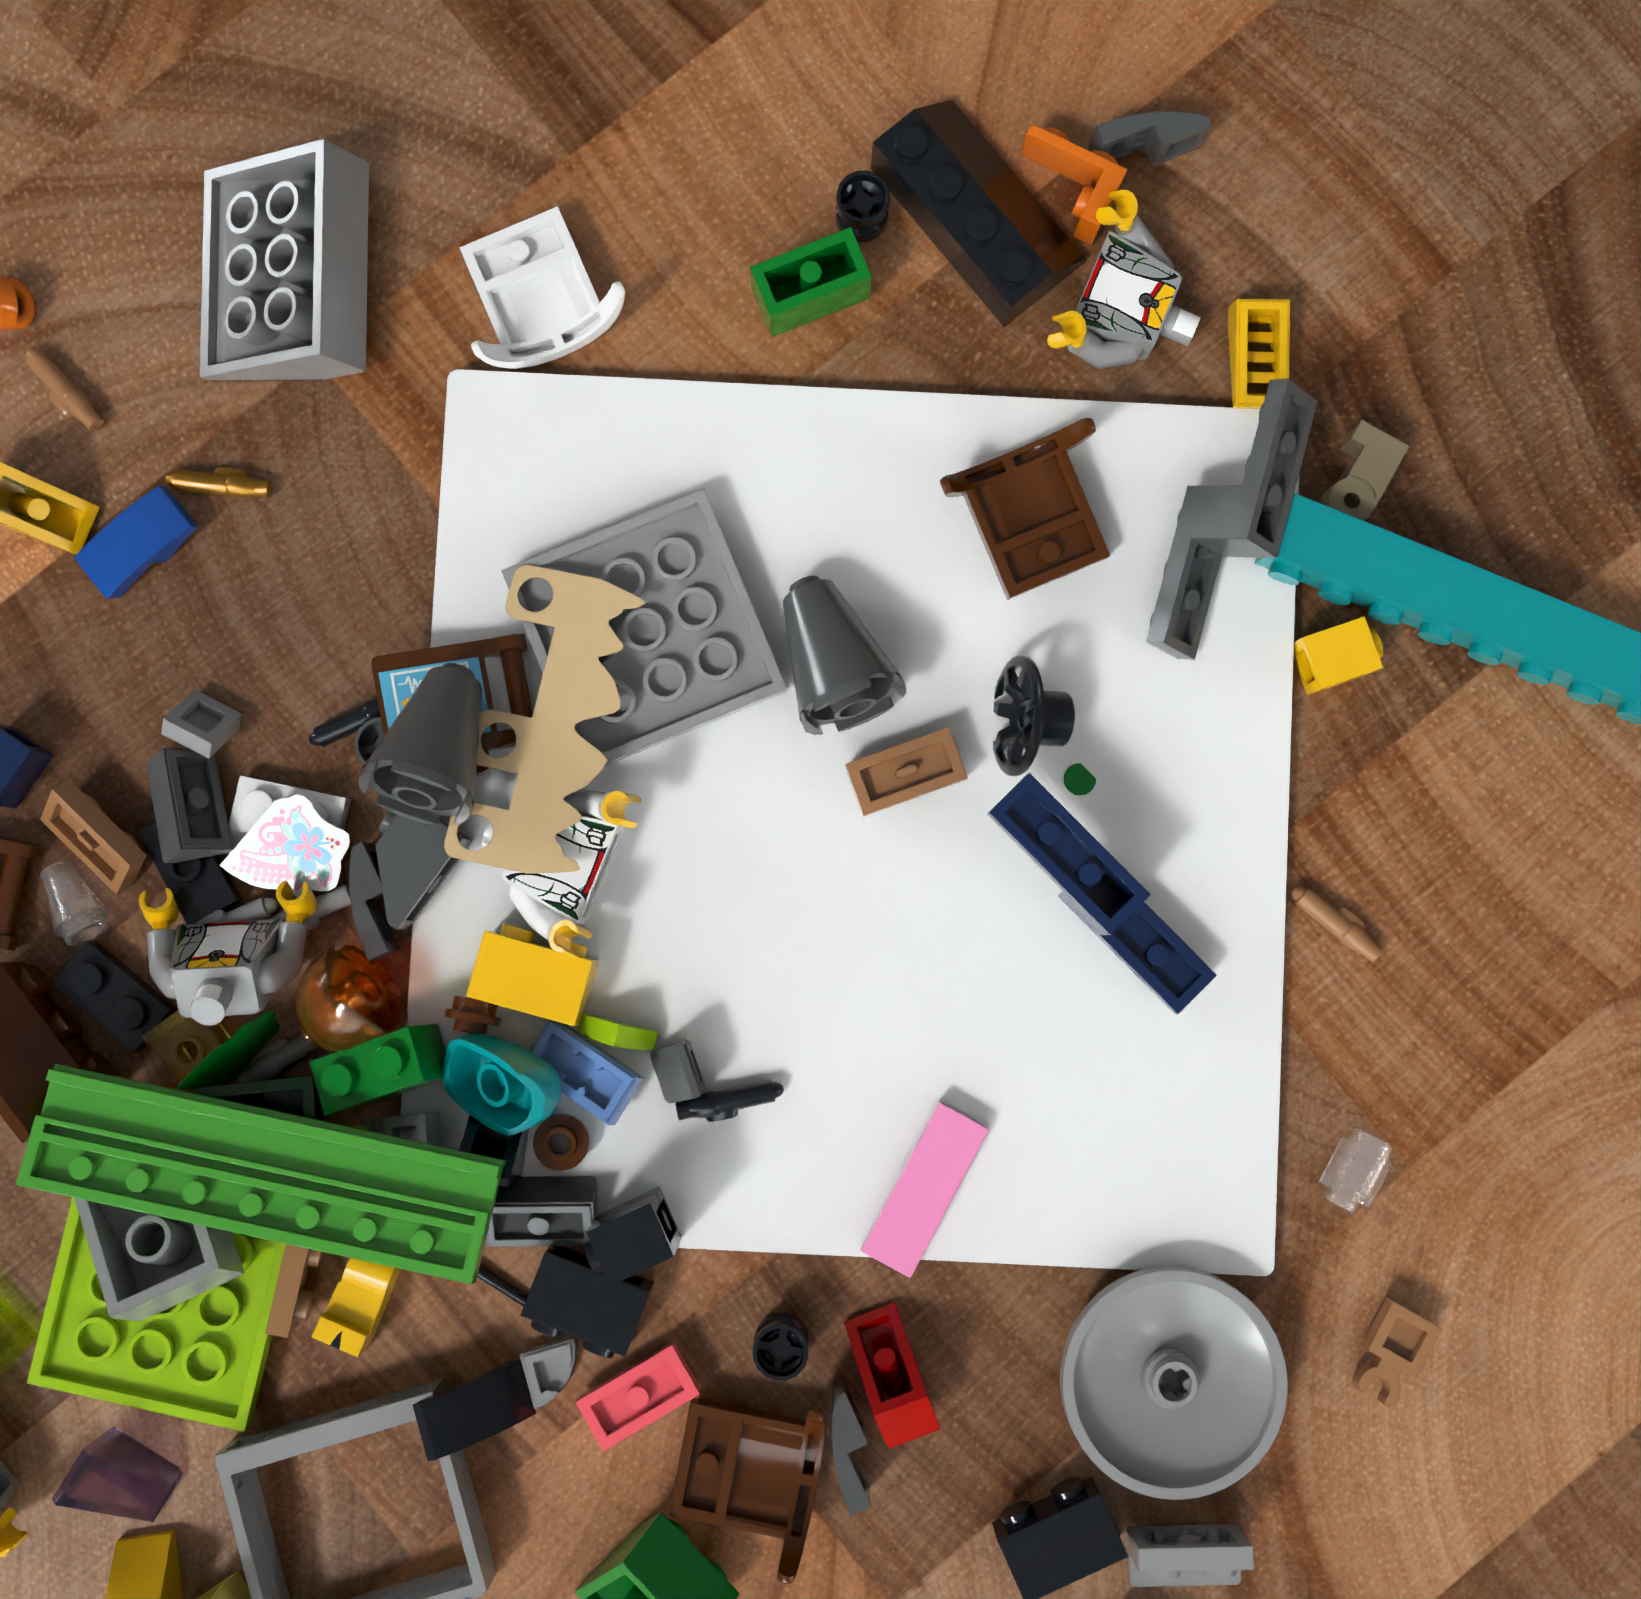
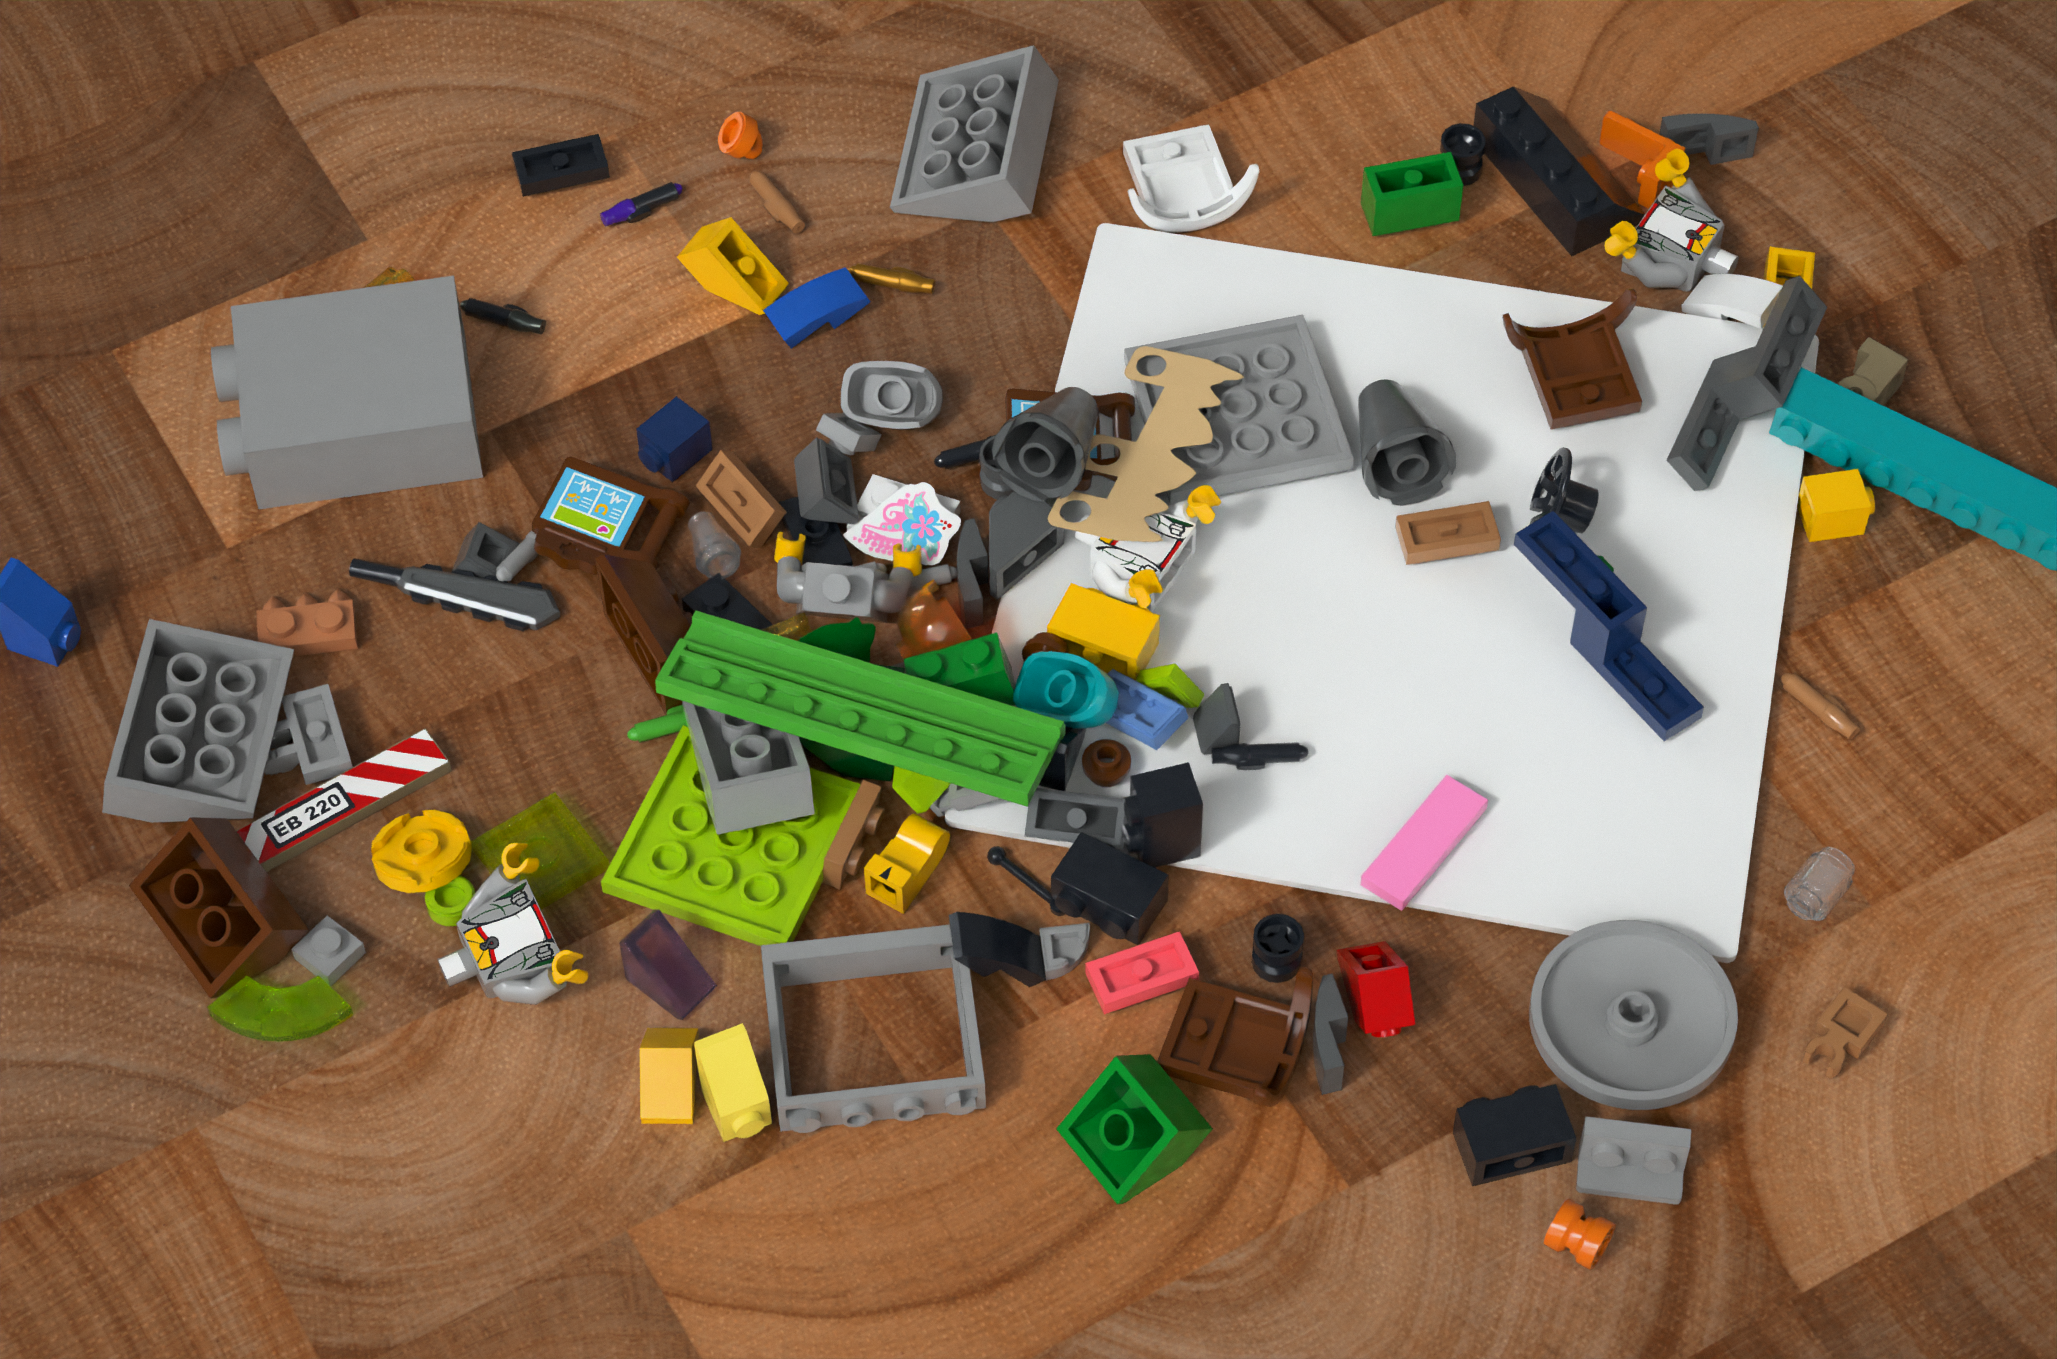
camera: 15 degrees right, 30 degrees down
none -> light grey piece [841,361,943,429]
none -> white slope [1681,274,1783,329]

